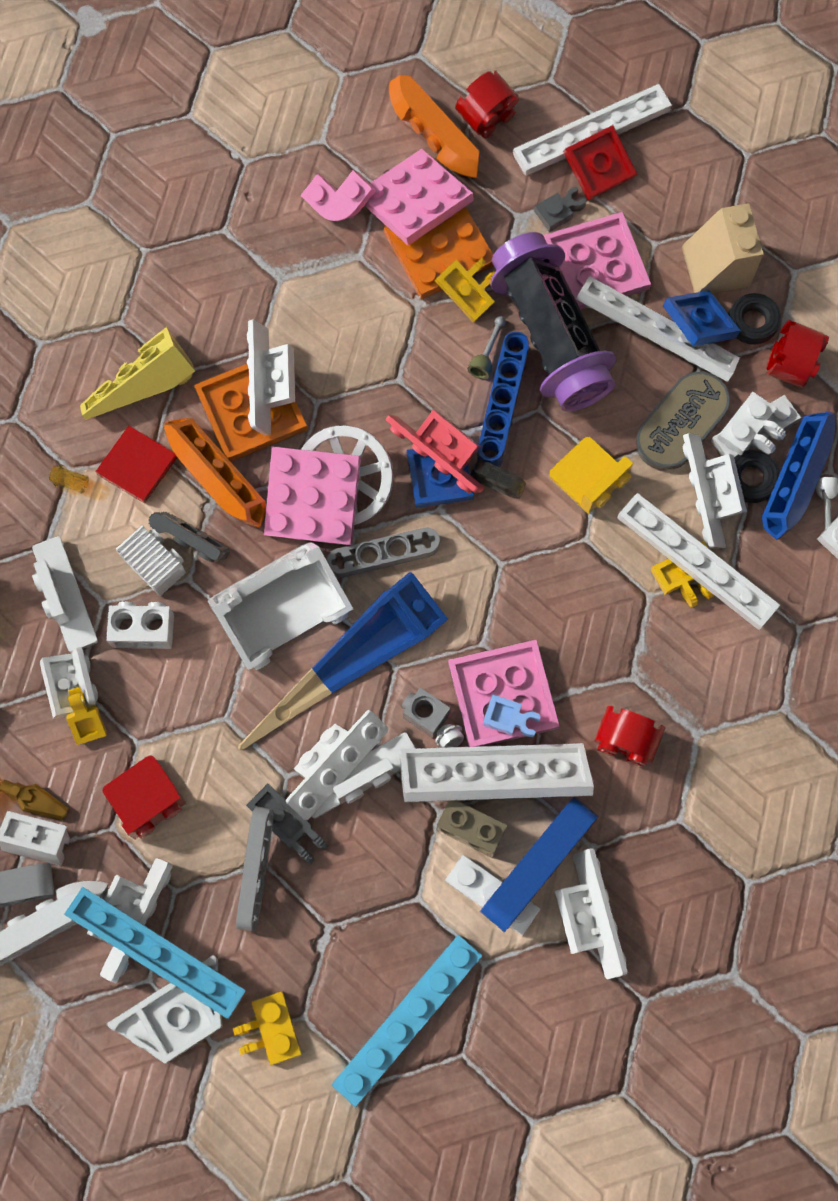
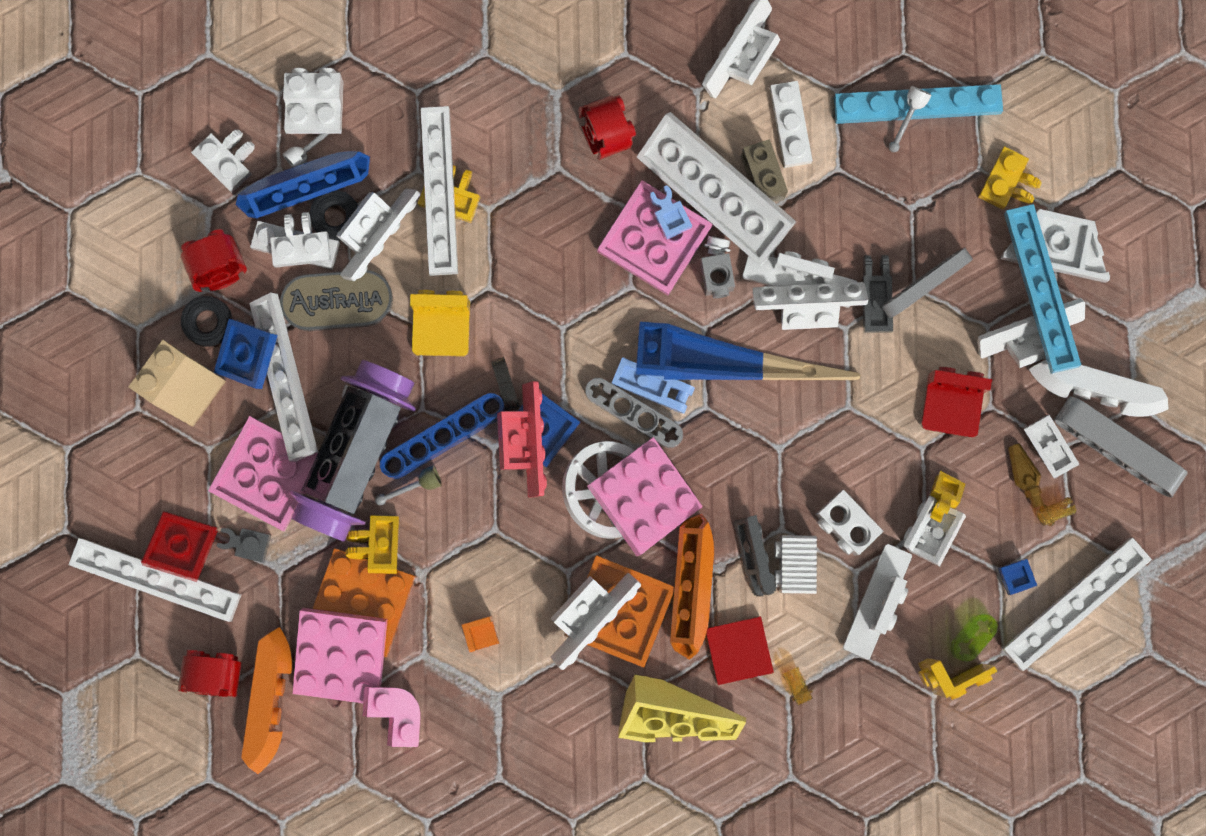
camera: 135 degrees left, 10 degrees up
white windscreen [208,542,353,670] -> none
blue beam [480,797,598,933] -> none
none -> orange panel [462,616,500,653]
none -> light blue plate [611,357,695,414]
none -> hinge [888,86,931,152]

